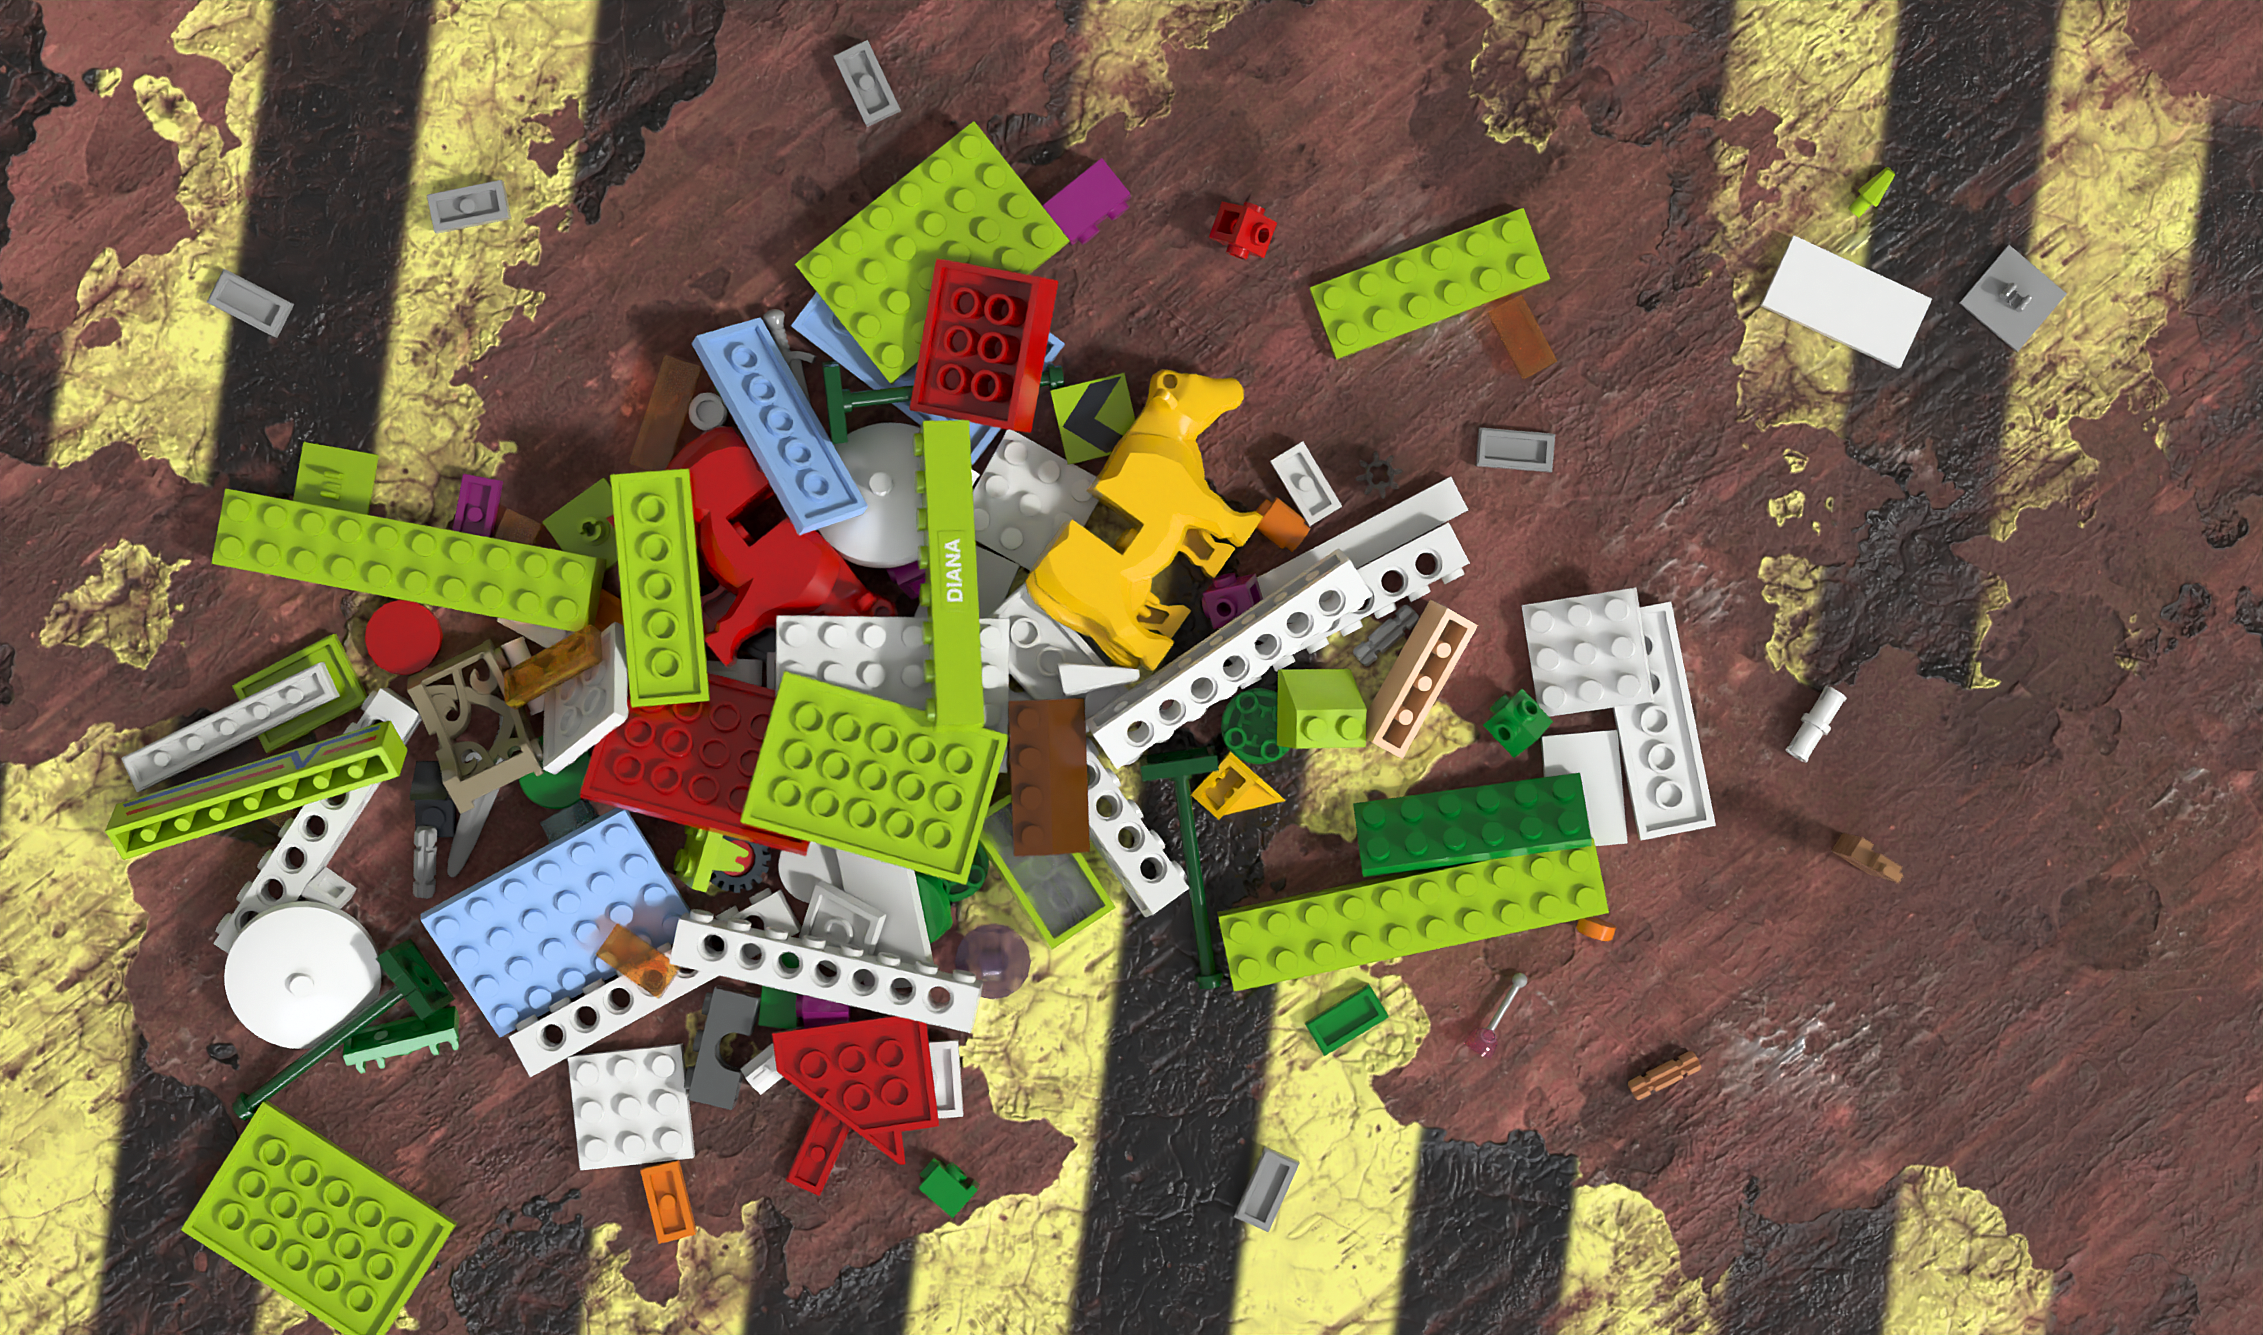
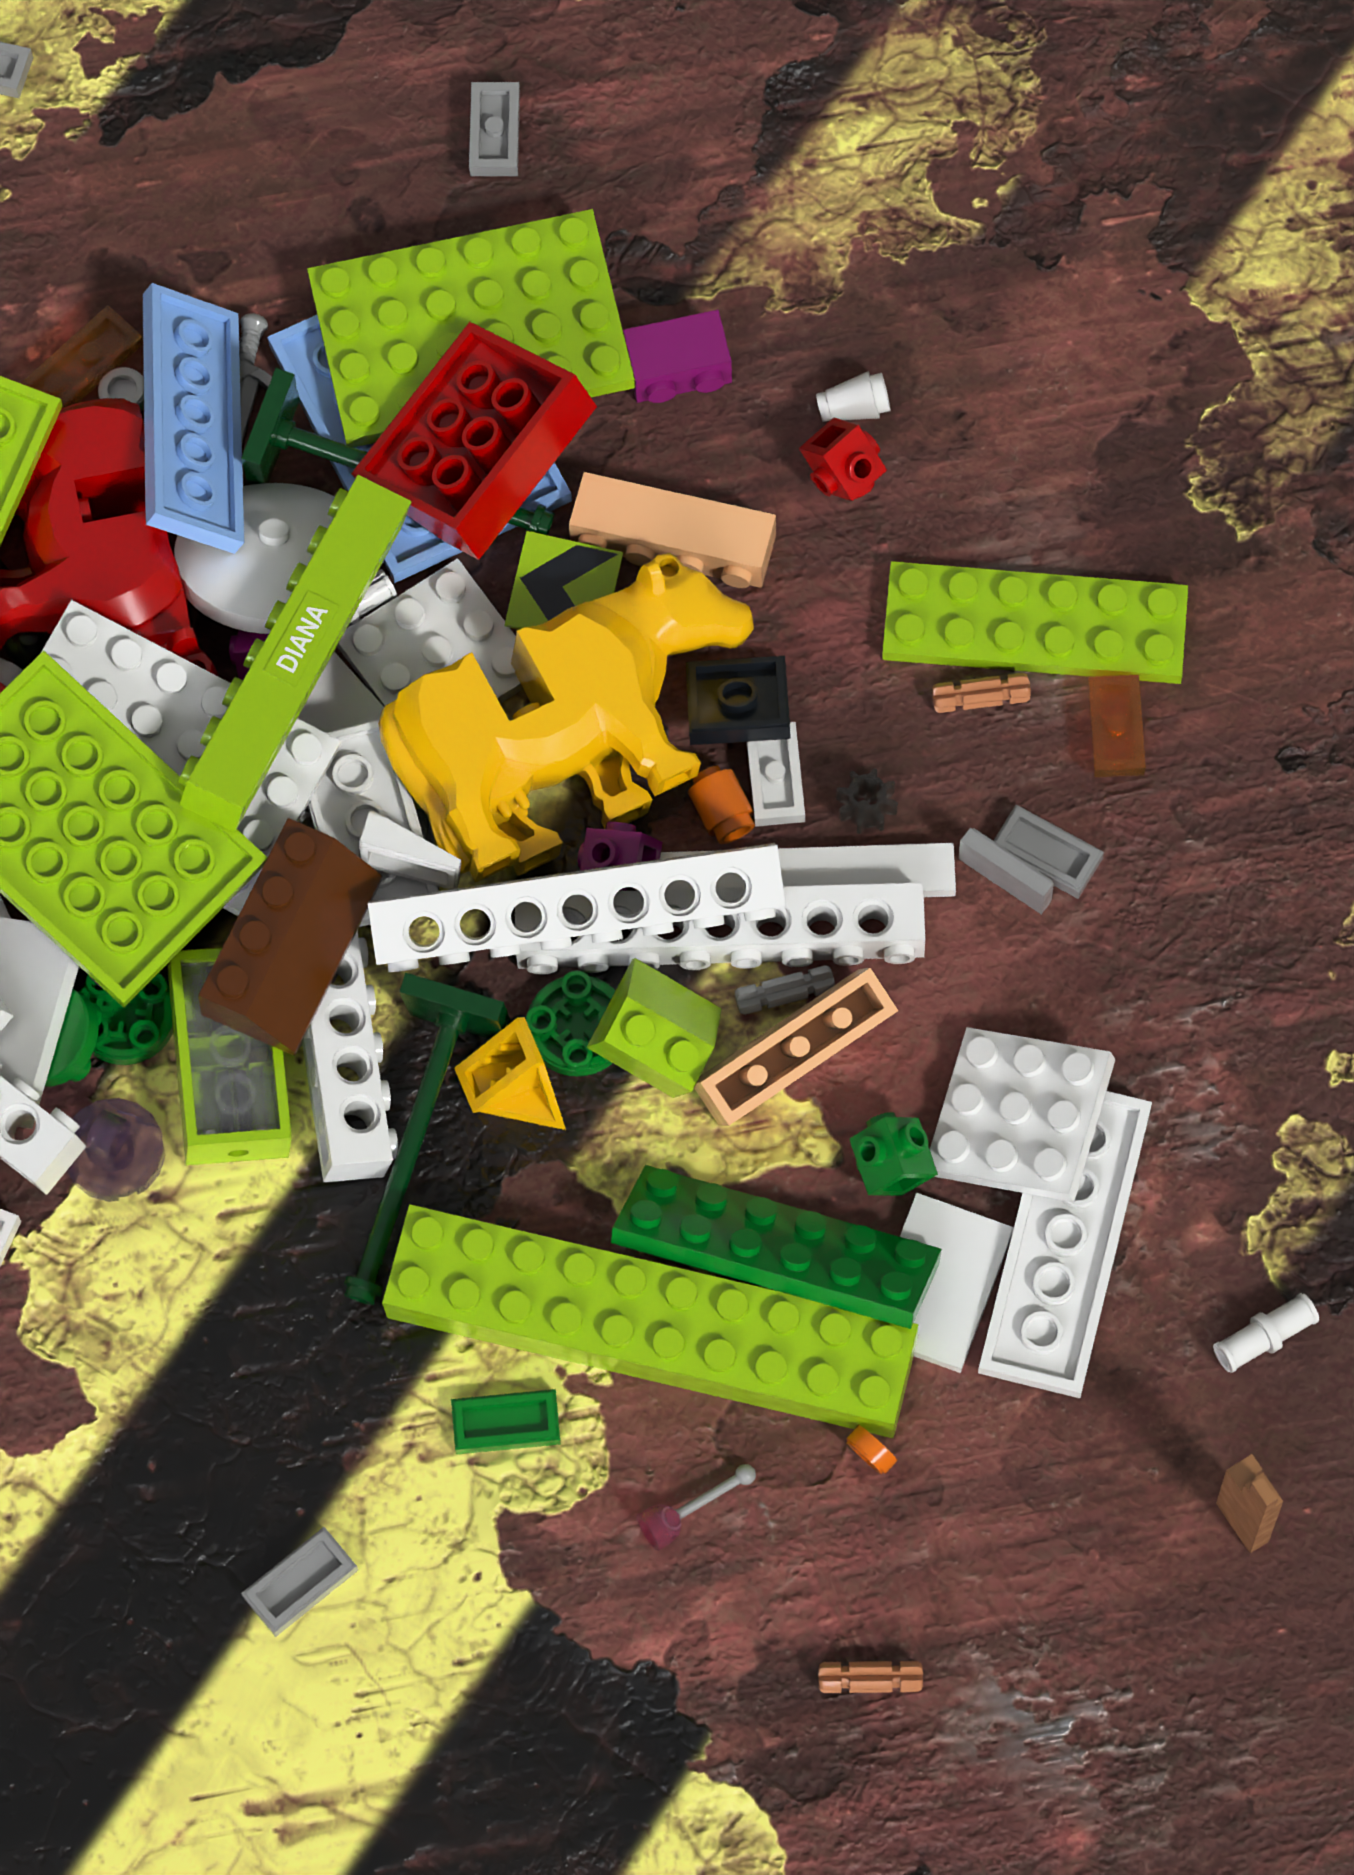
camera: 25 degrees right, 20 degrees down
none -> light nougat brick [569,472,776,588]
none -> black tile [685,656,791,745]
none -> white cone [816,371,891,422]
none -> nougat axle [932,673,1031,713]
none -> light grey tile [959,828,1054,915]

